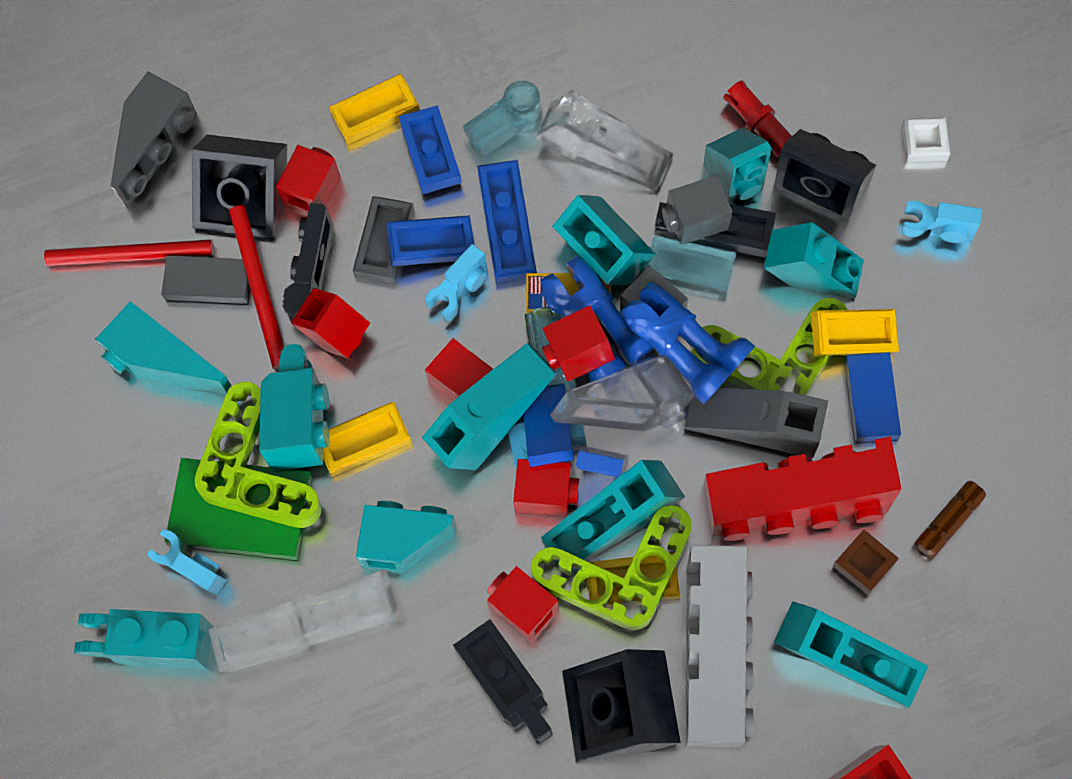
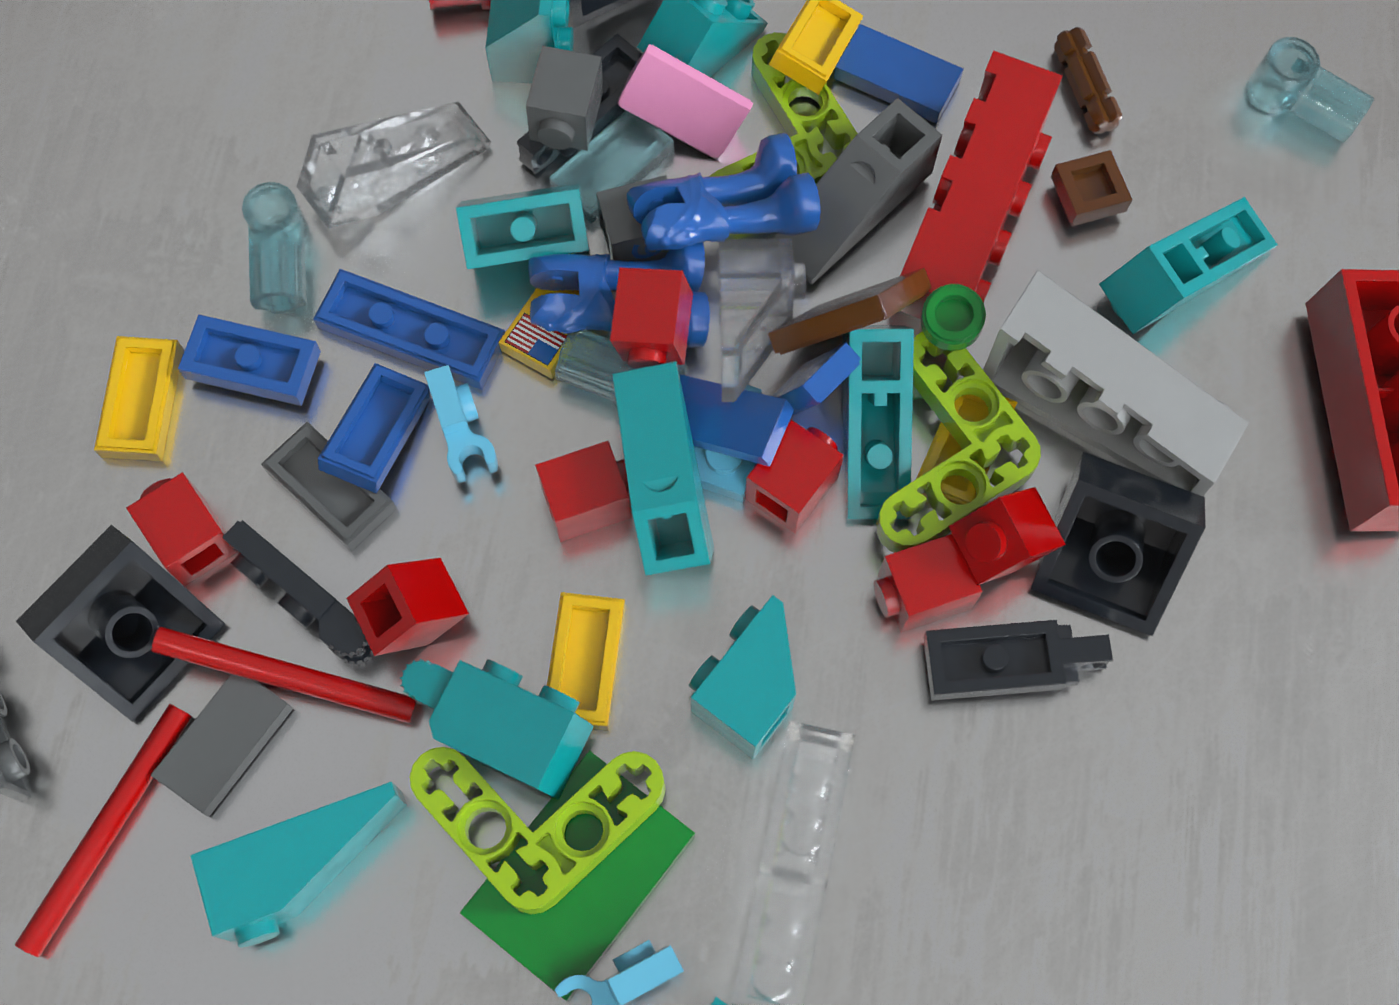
camera: 65 degrees left, 0 degrees up
none -> bright pink slope [618,44,753,159]
none -> reddish brown tile [767,268,932,355]
none -> green tile [921,284,986,351]
none -> red brick [948,487,1066,585]
none -> clear light blue piece [1246,37,1374,143]

